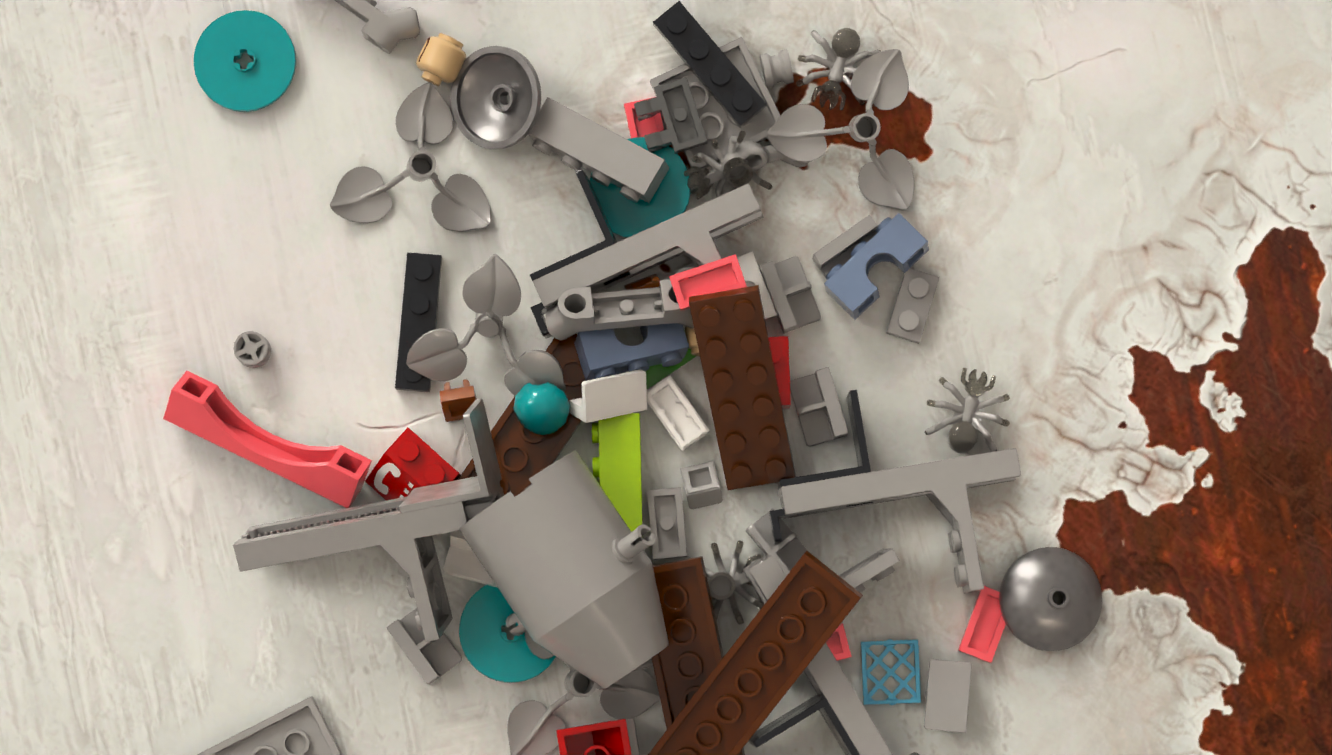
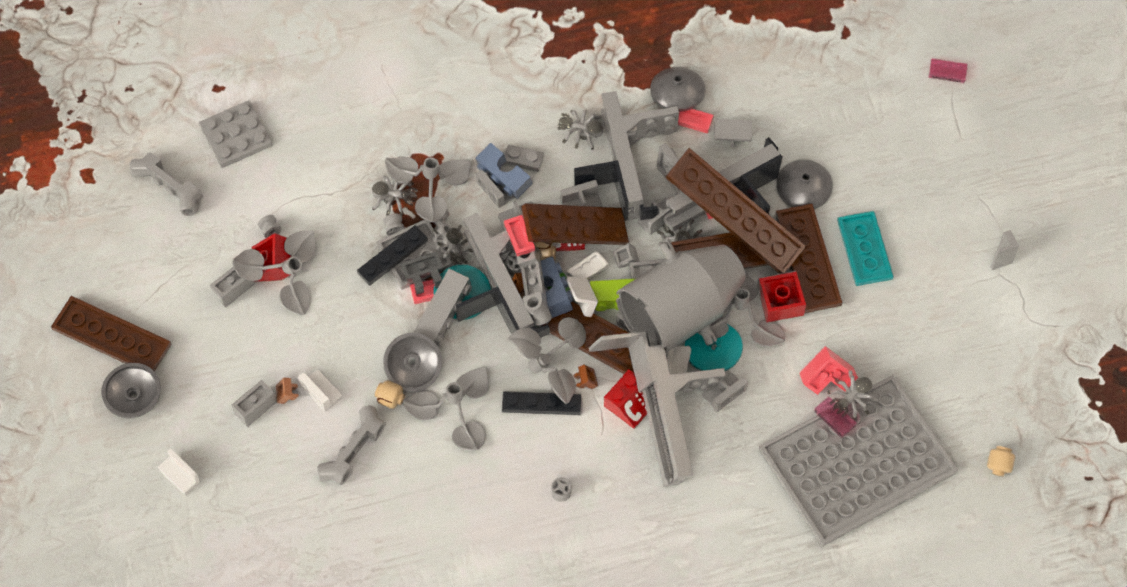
camera: 95 degrees left, 20 degrees down
coral arch [163,370,372,508] -> none
teal piece [194,10,296,112] -> none
teal hair [513,382,570,435] -> none
medium azure window [861,639,921,705] -> none

